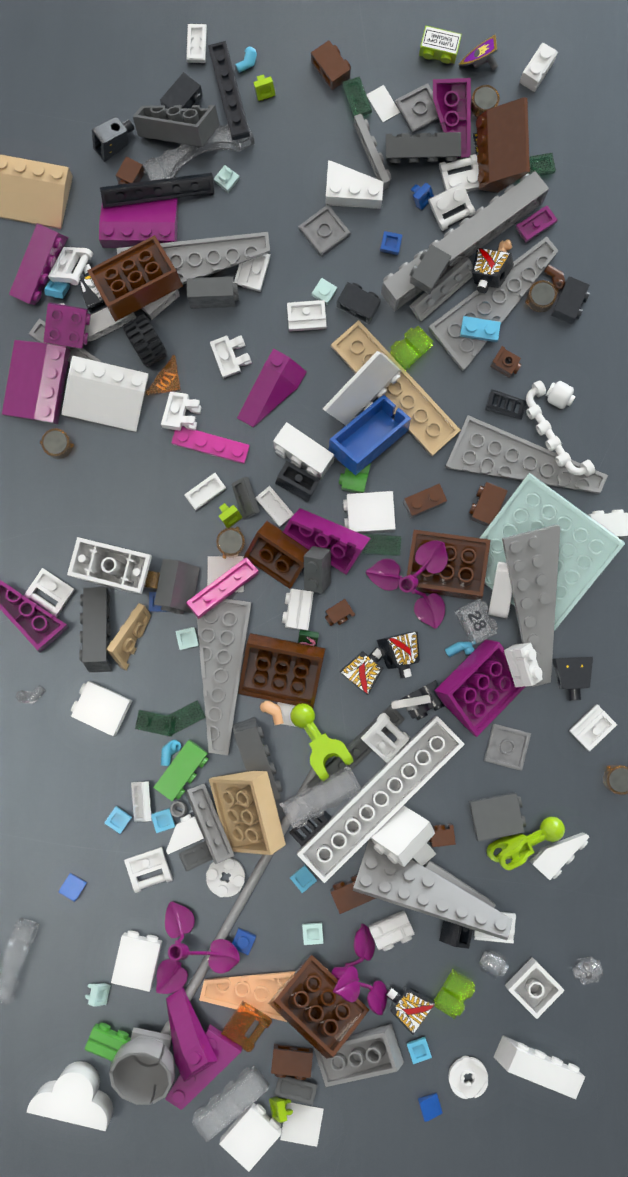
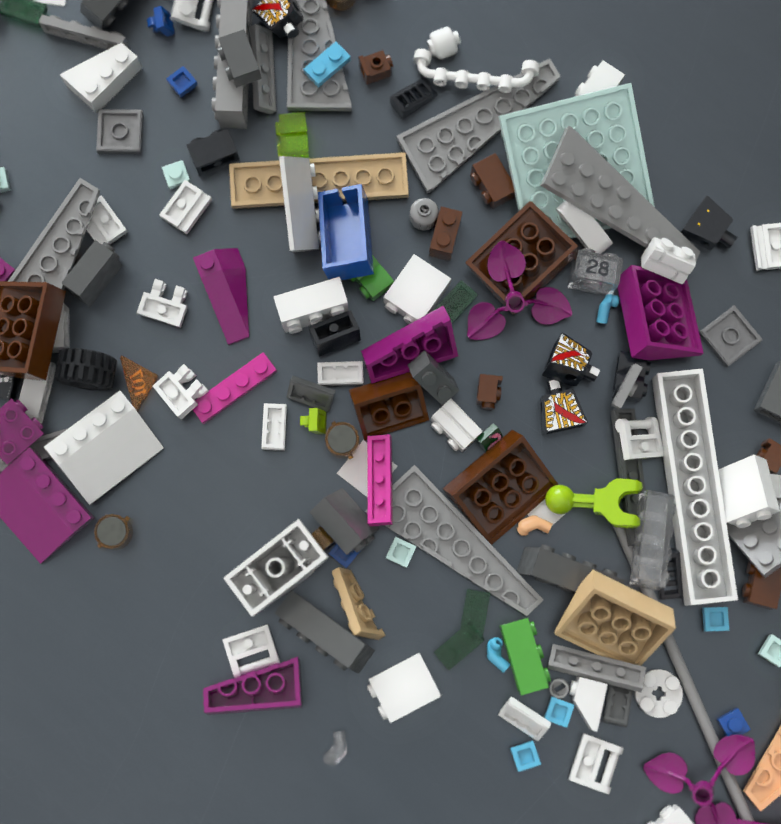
camera: 55 degrees left, 5 degrees down
none -> light grey head [410,198,439,231]

